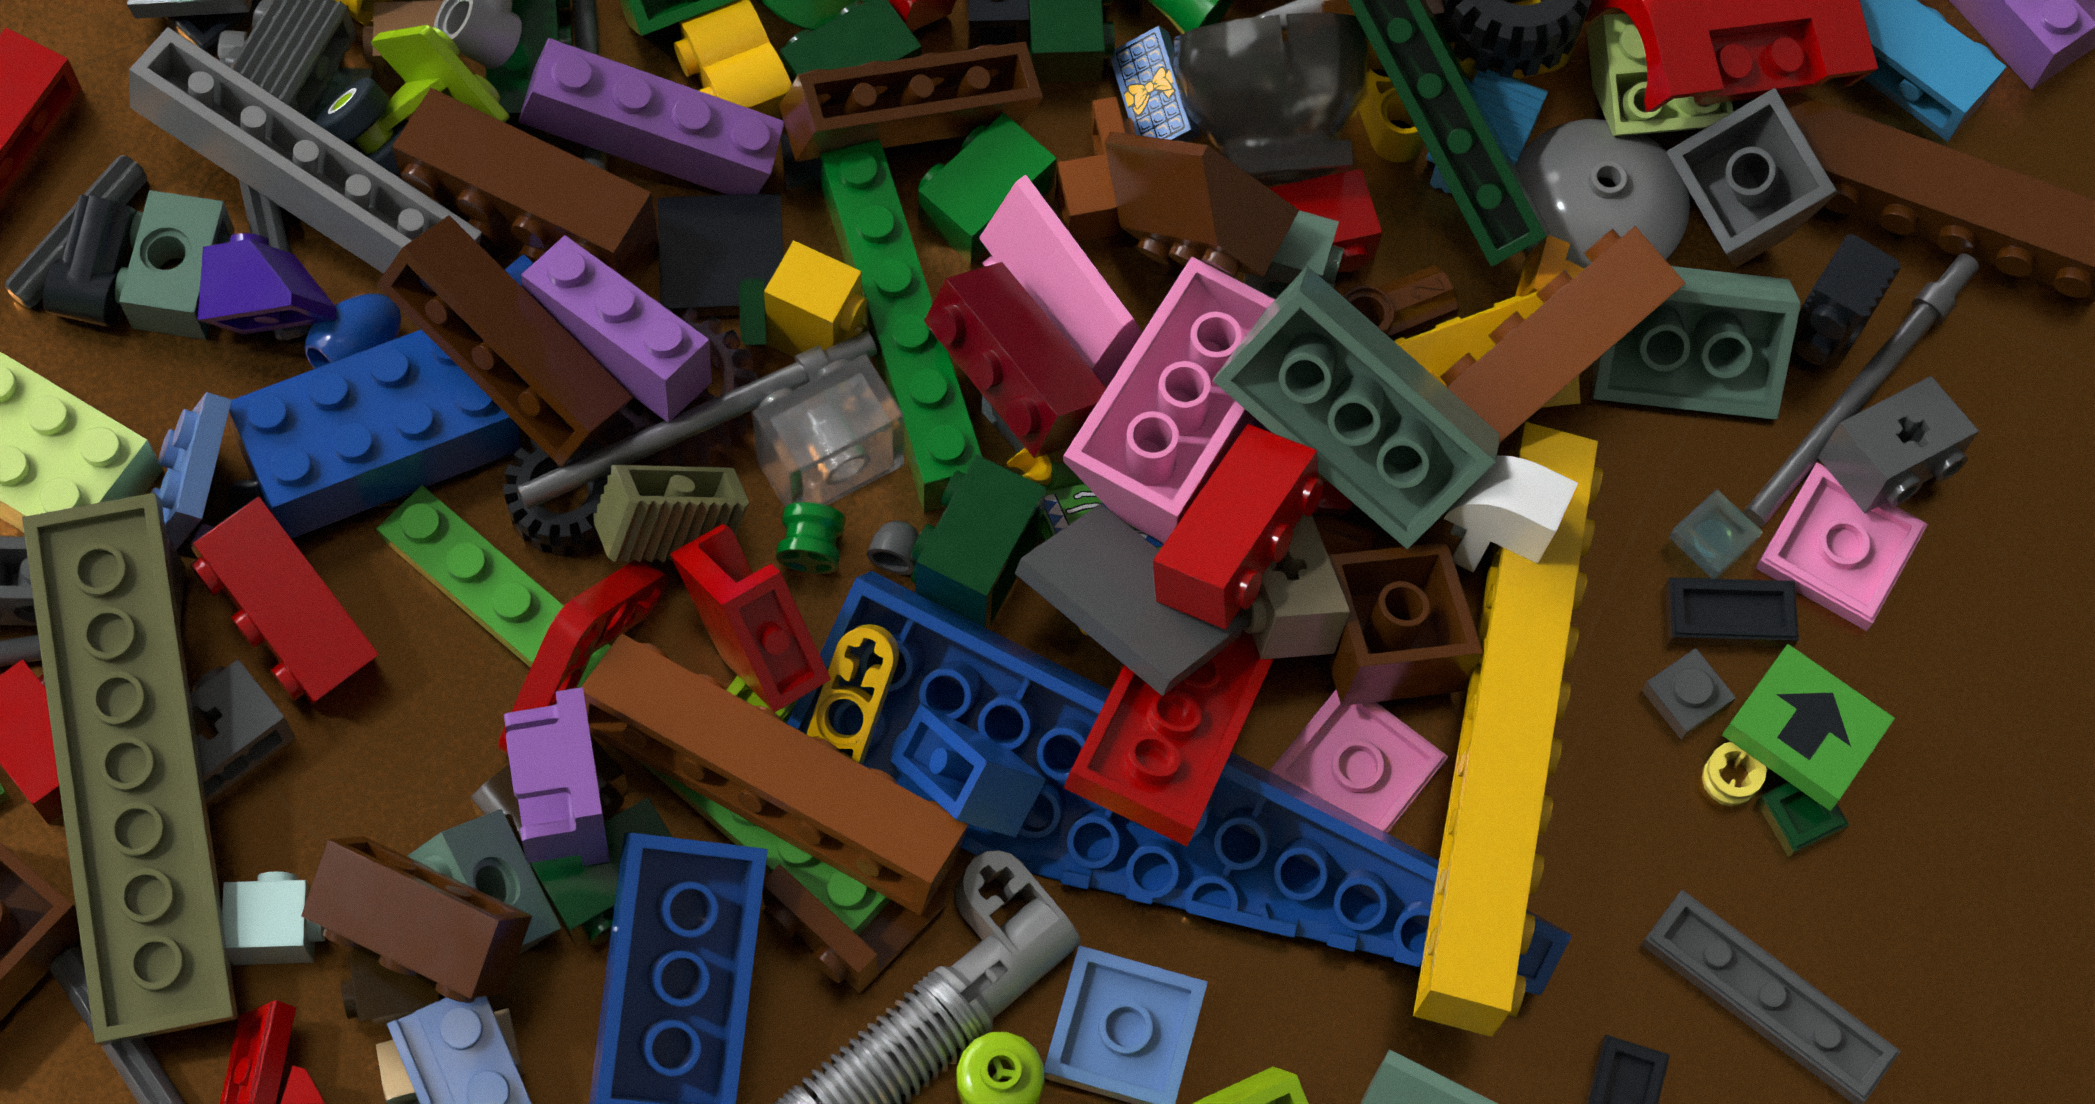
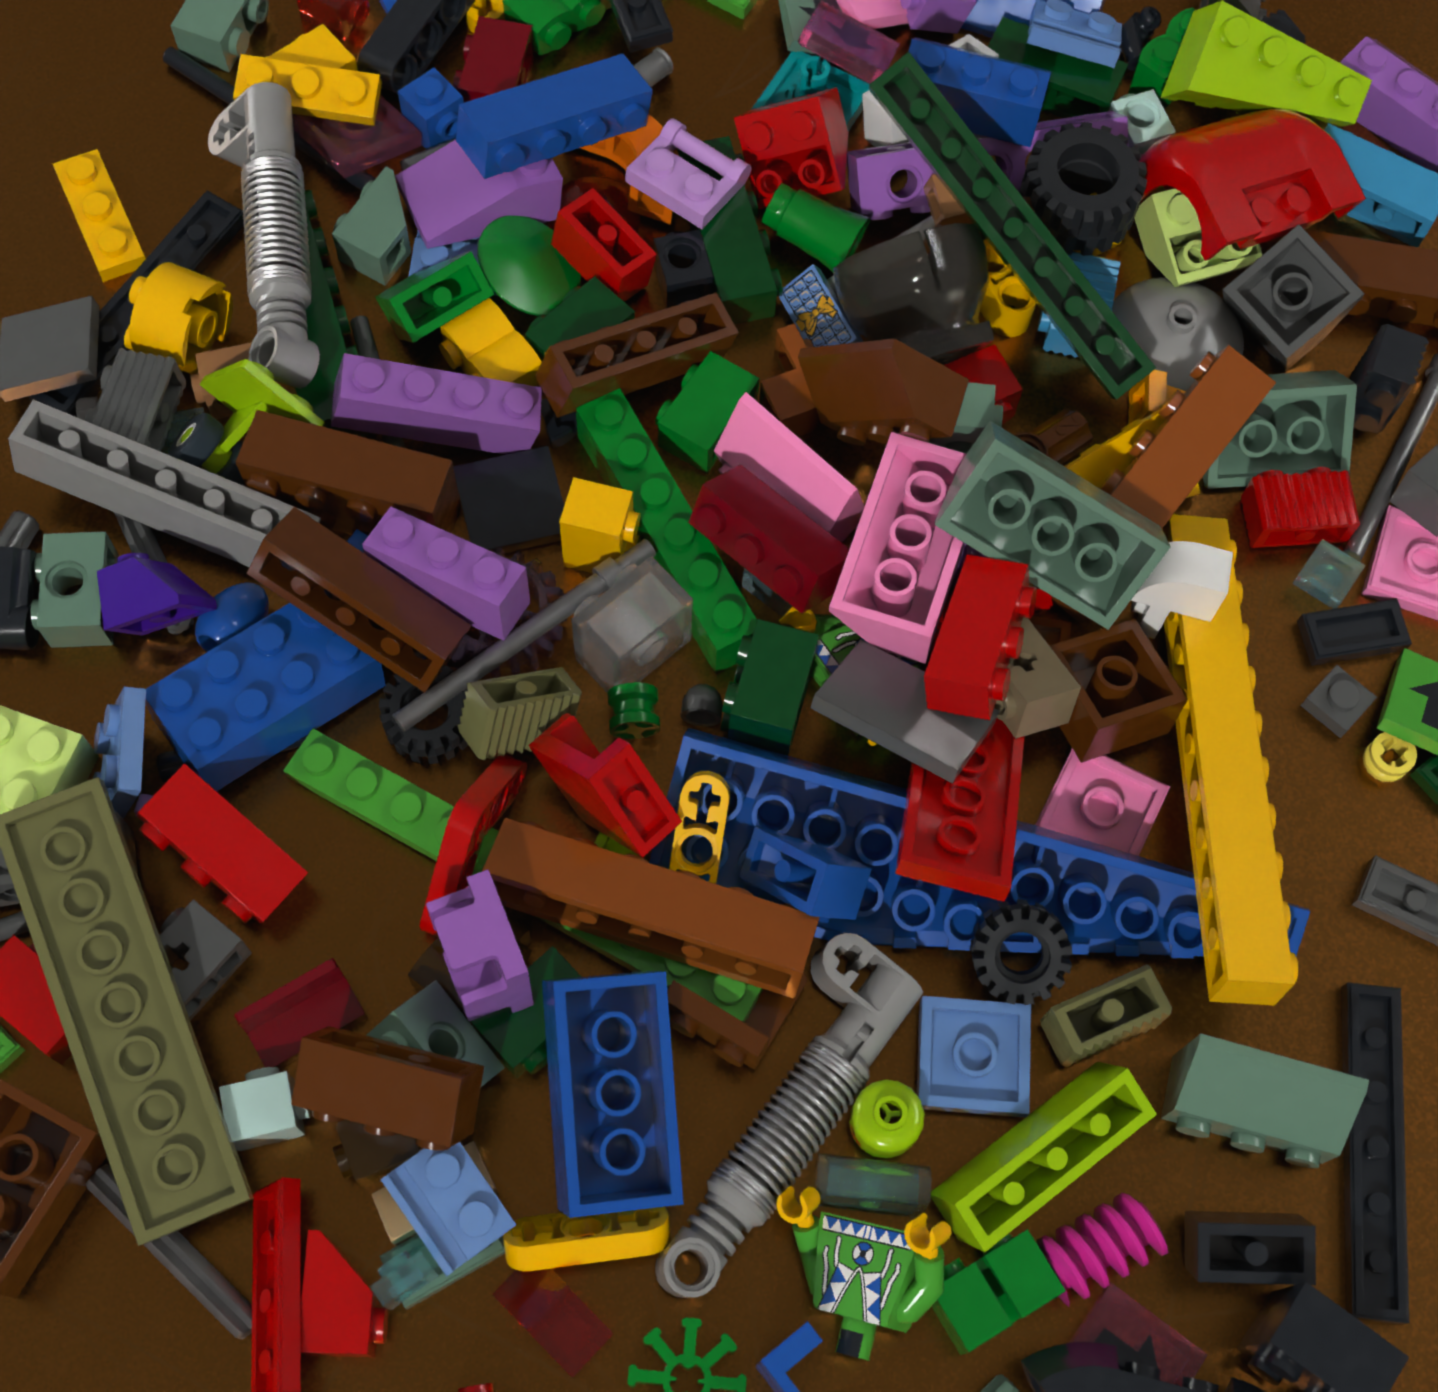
camera: 10 degrees left, 0 degrees up
dark green tile [739,277,767,345] -> none
none -> dark red panel [234,958,368,1070]
none -> black tyre [970,899,1073,1005]
none -> olive brick [1040,964,1172,1068]
none -> red brick [1241,467,1360,548]

